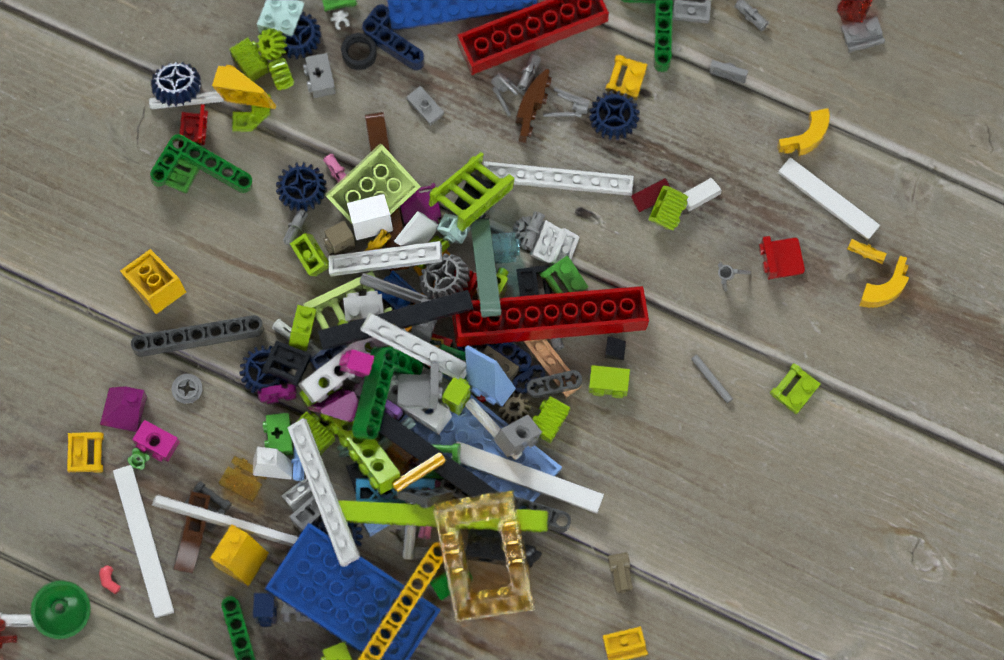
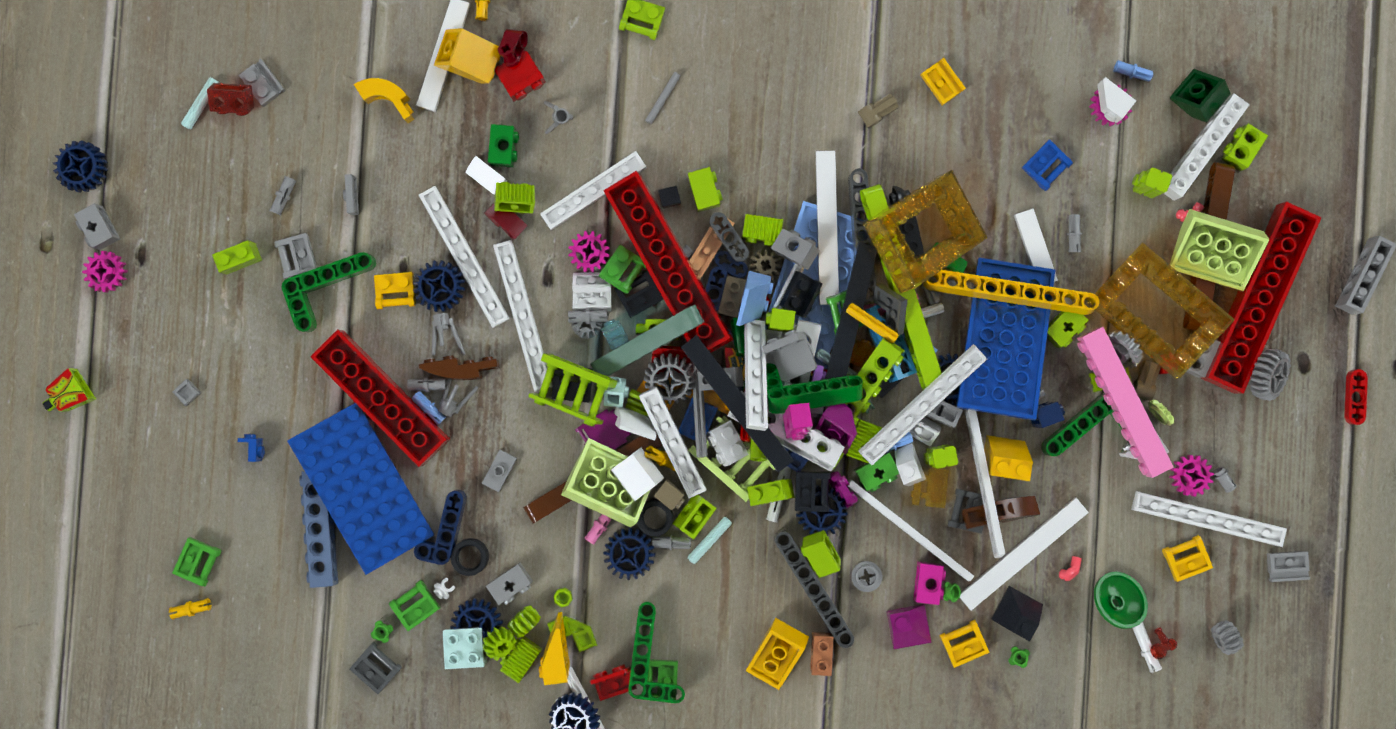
camera: 115 degrees left, 15 degrees up
none -> light blue axle [412,391,446,426]
none -> white tile [419,186,510,328]
none -> yellow slope [434,28,501,84]
none -> green brick [488,124,519,167]
none -> dark red piece [498,29,528,67]
none -> white plate [540,151,647,230]
none -> lime tile [553,588,573,607]
none -> dark pink gear [568,231,610,273]
none -> black tyre [637,499,673,537]
none -> light aqua axle [688,517,732,564]
none -> black bracket [779,271,822,318]
none -> lime brick [801,530,841,578]
none -> nougat brick [810,632,833,676]
none -> white tile [848,479,974,581]
none -> lime brick [923,444,958,469]
none -> black slope [991,586,1043,641]
none -> bright green plate [1008,646,1030,668]

